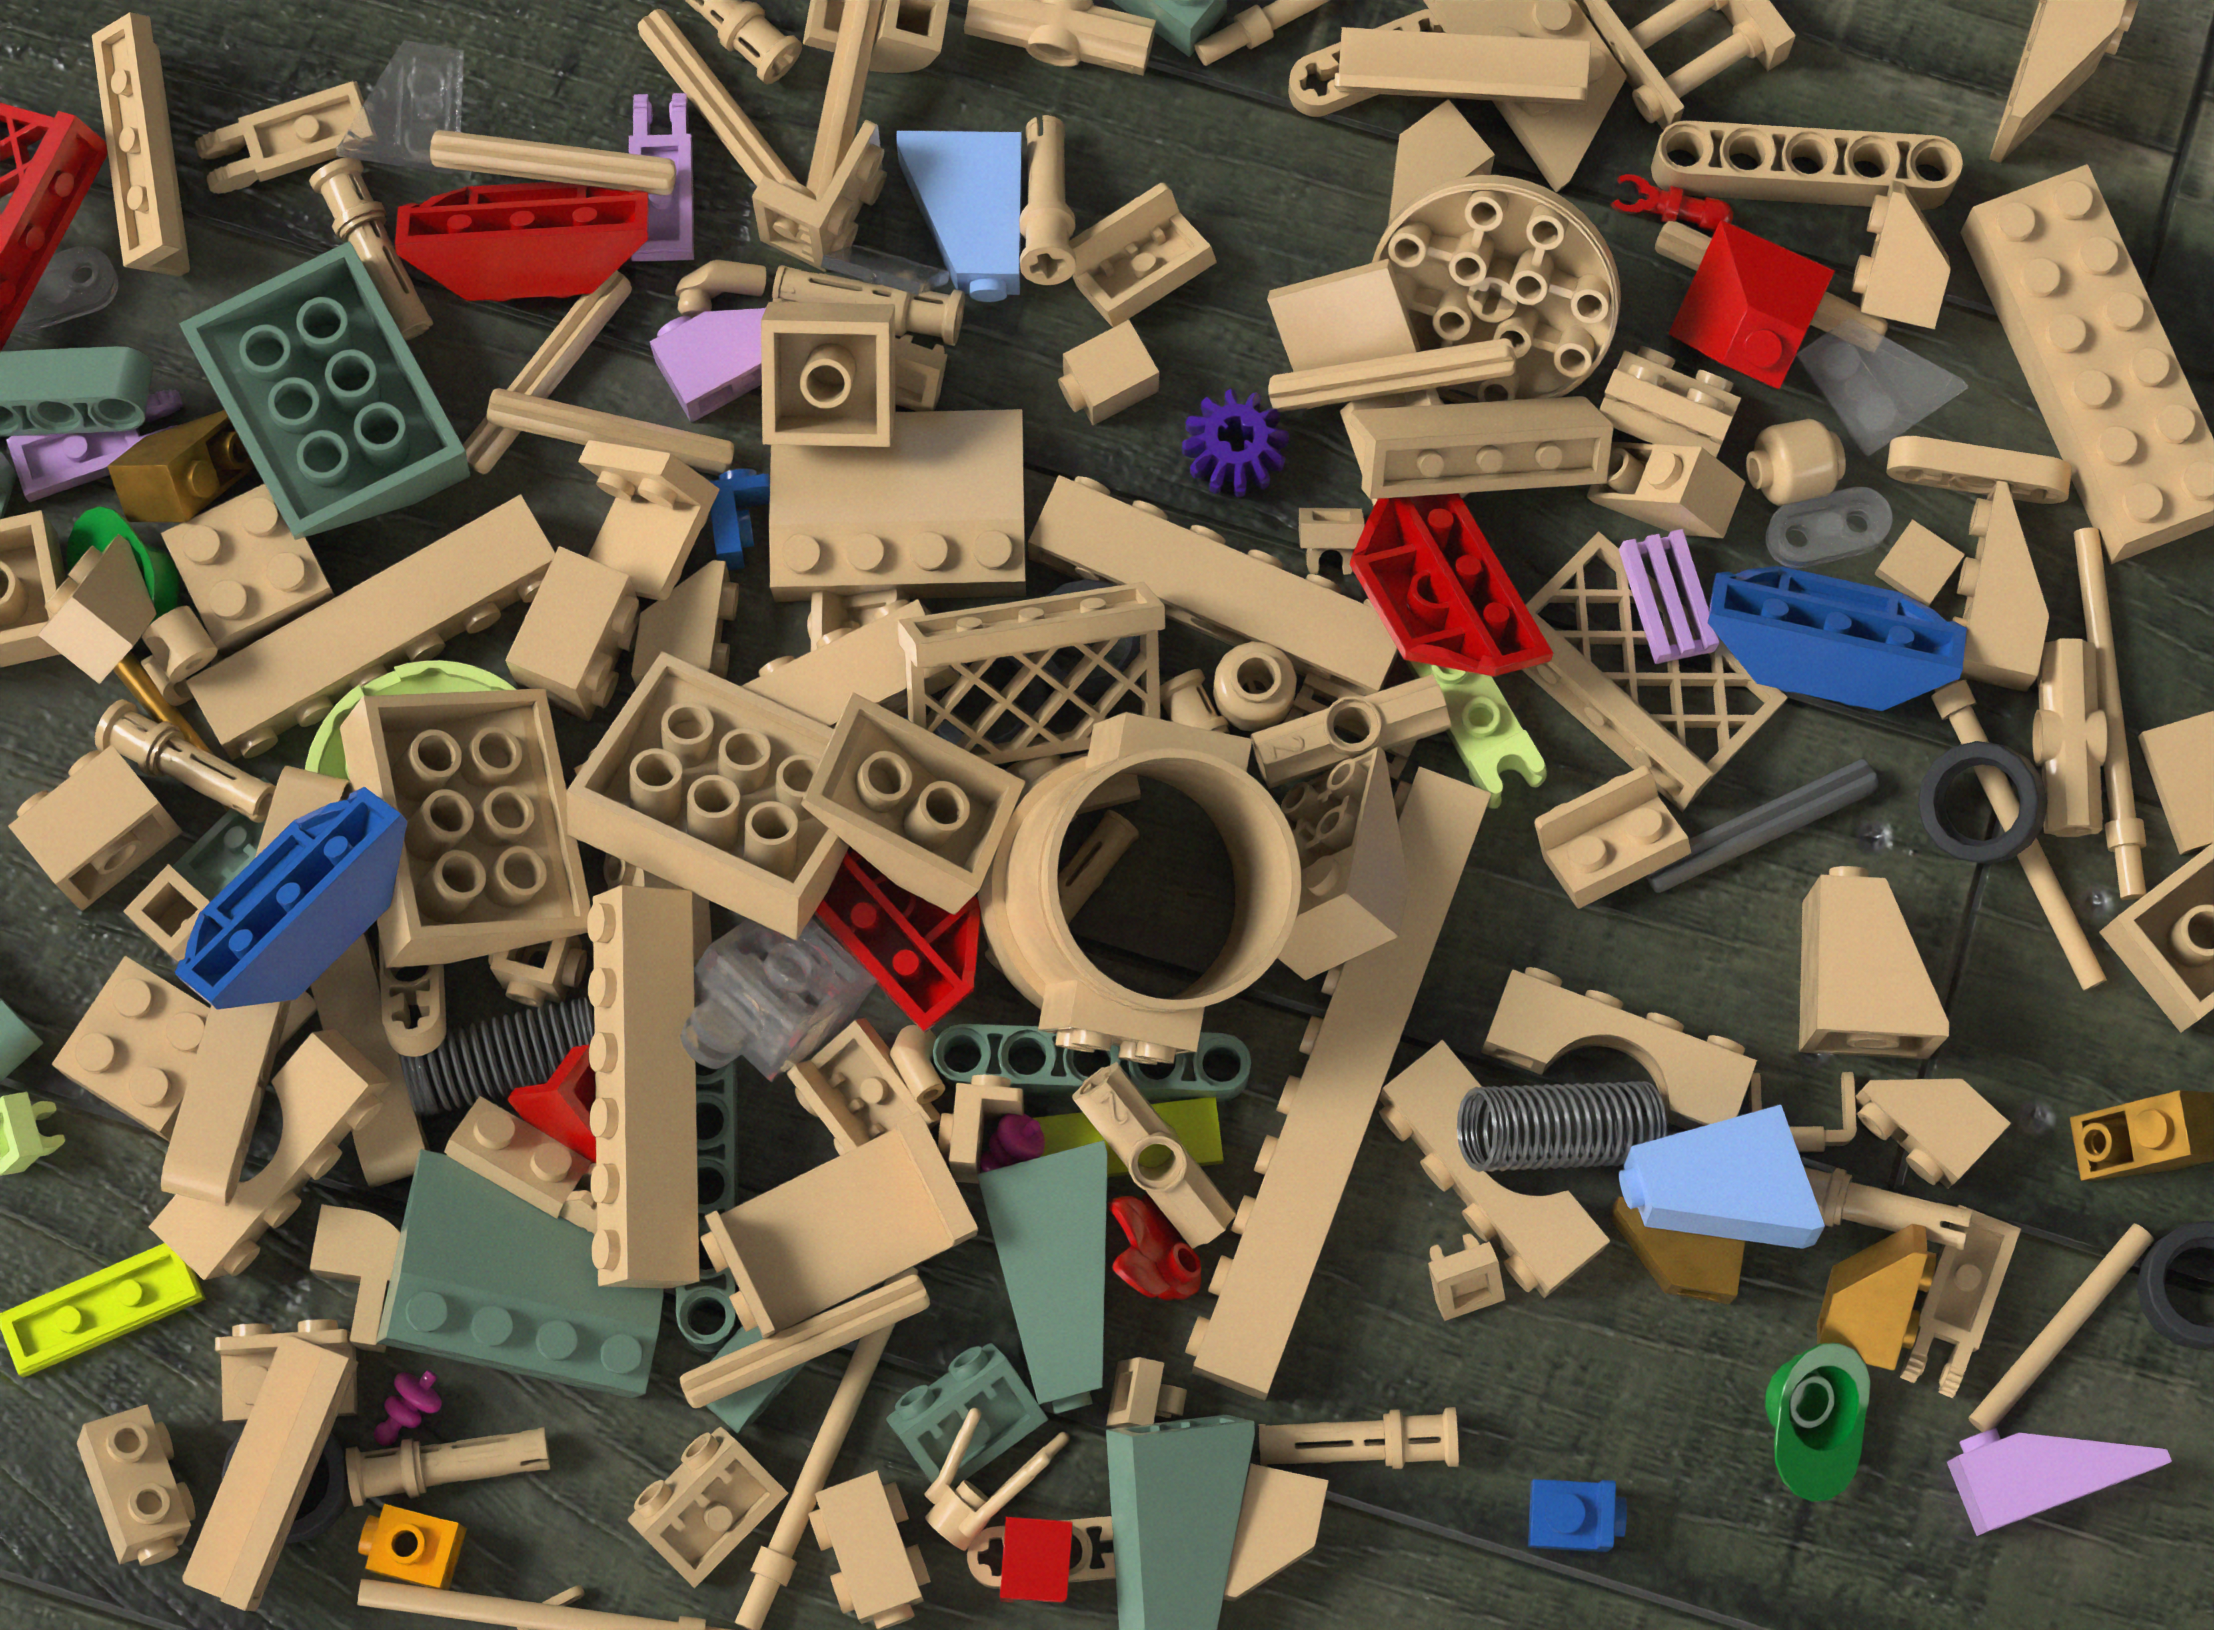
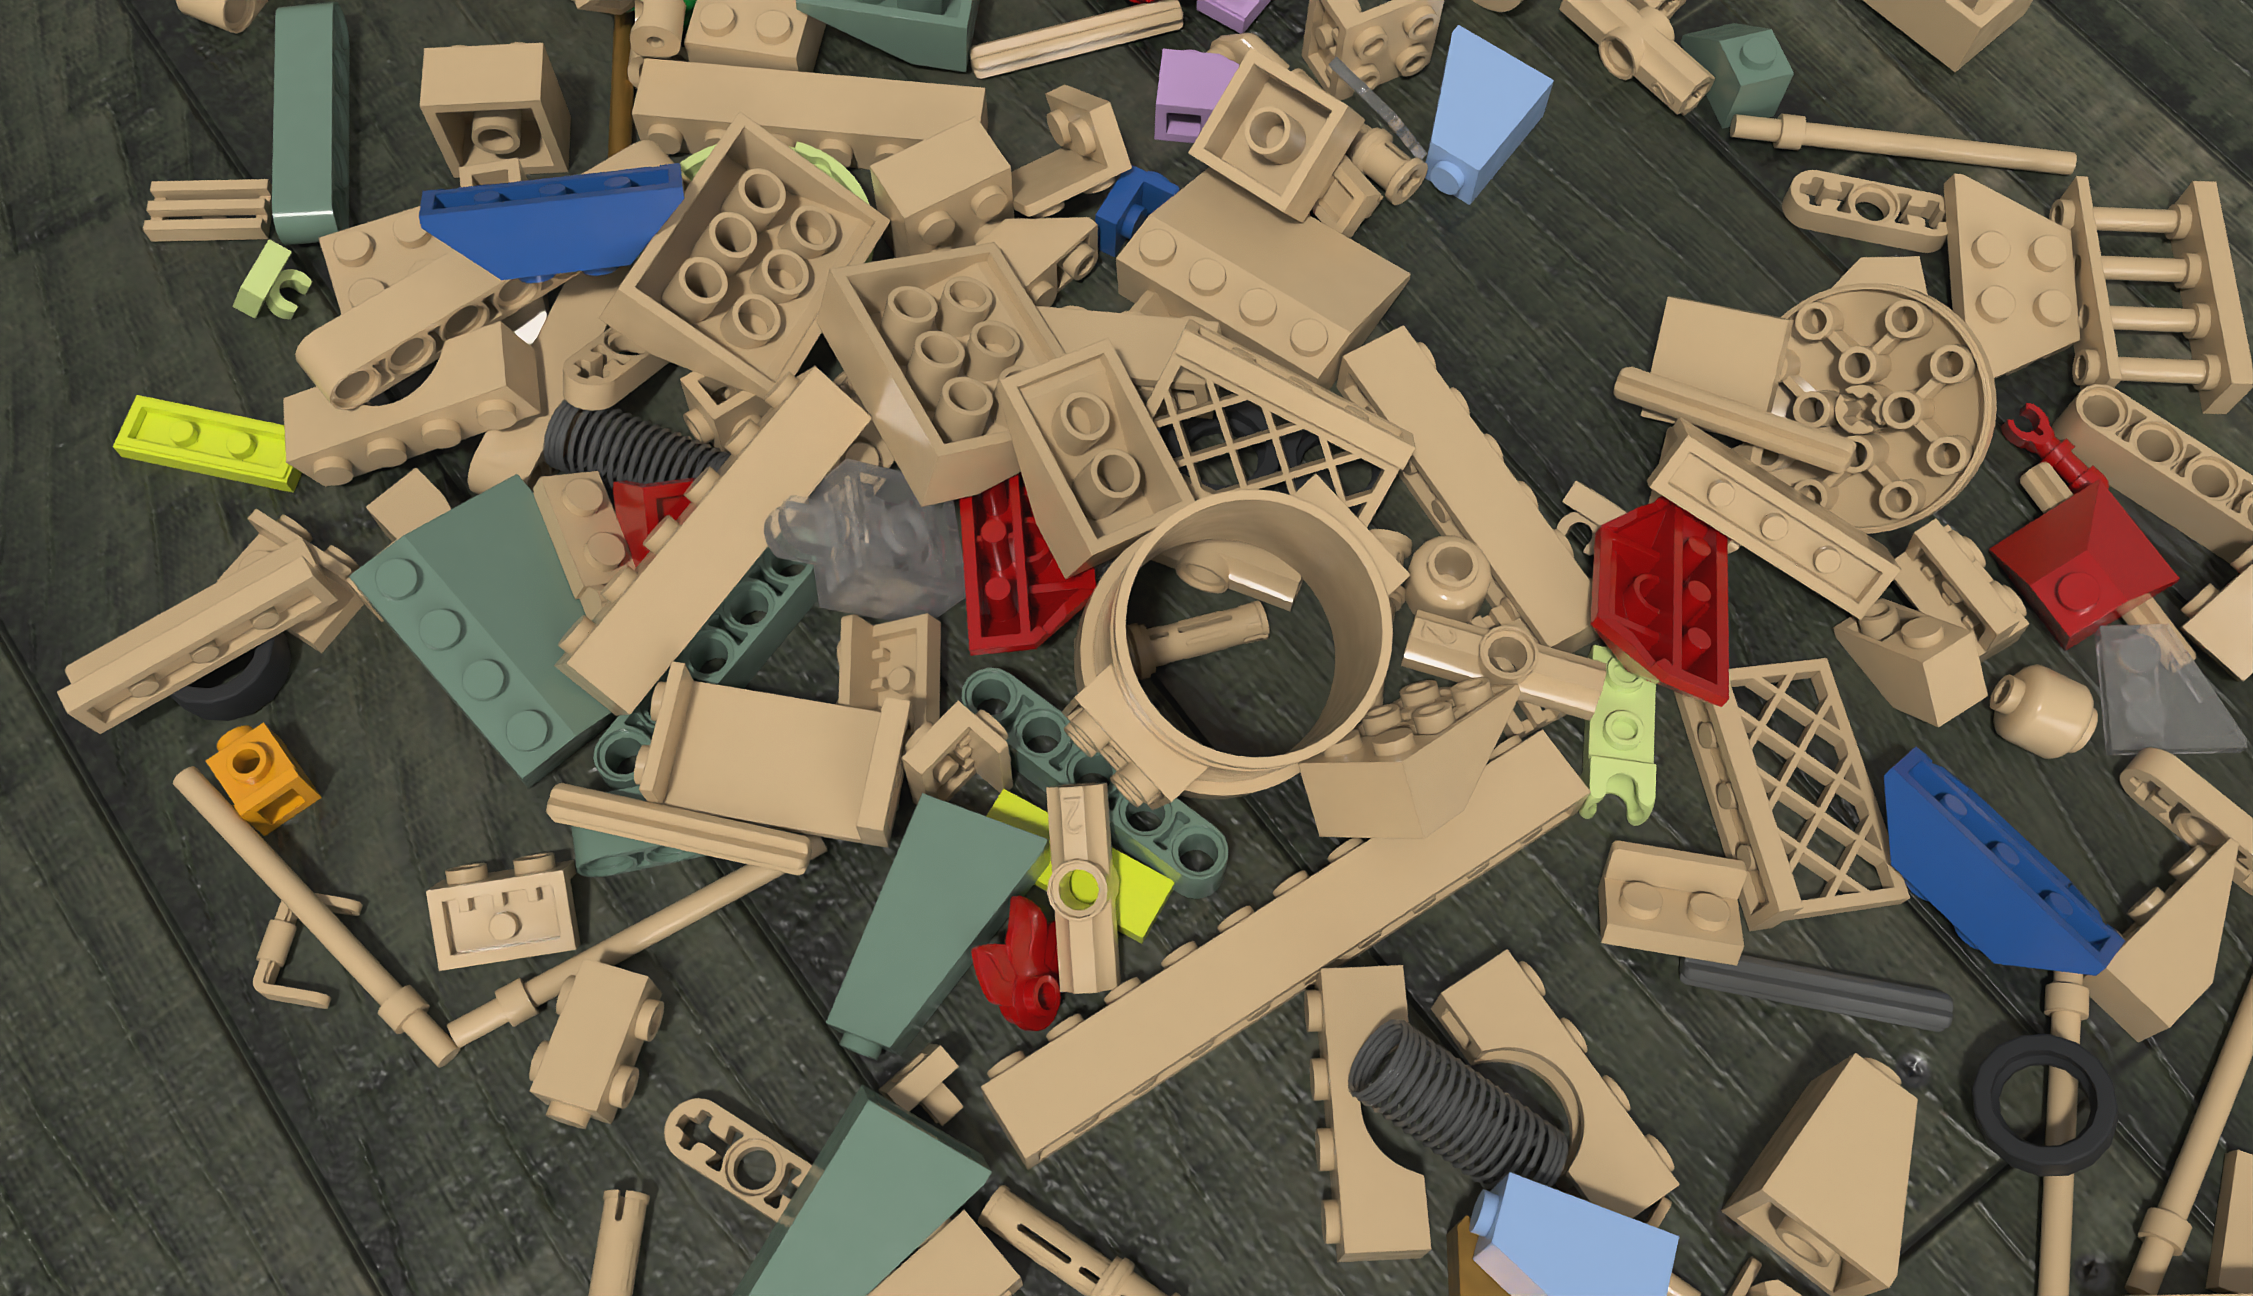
camera: 35 degrees right, 10 degrees down
tan brick [77,1404,195,1566] -> none
tan pin [95,699,276,823] -> none
tan pin [346,1427,550,1507] -> none
dark pink hair [374,1369,442,1446] -> none
tan axle [487,388,734,476] -> none
sand green bracket [886,1343,1048,1487] -> none
tan arm [889,1025,945,1104] -> none
tan plant [924,1408,1069,1551] -> none
dark pink hair [980,1113,1045,1172] -> none
red panel [1000,1517,1073,1603] -> none
tan pin [1019,115,1076,285] -> none
tan brick [1058,320,1159,425] -> none
tan bracket [1069,183,1217,328] -> none
dark purple gear [1182,388,1289,498] -> none
tan panel [1334,27,1591,106] -> none
tan tile [1428,1233,1505,1321] -> none
lavender tile [1619,529,1719,664] -> none
clear plate [1765,487,1892,569] -> none
tan tile [1874,519,1965,607] -> none
tan piece [2033,639,2107,837] -> none

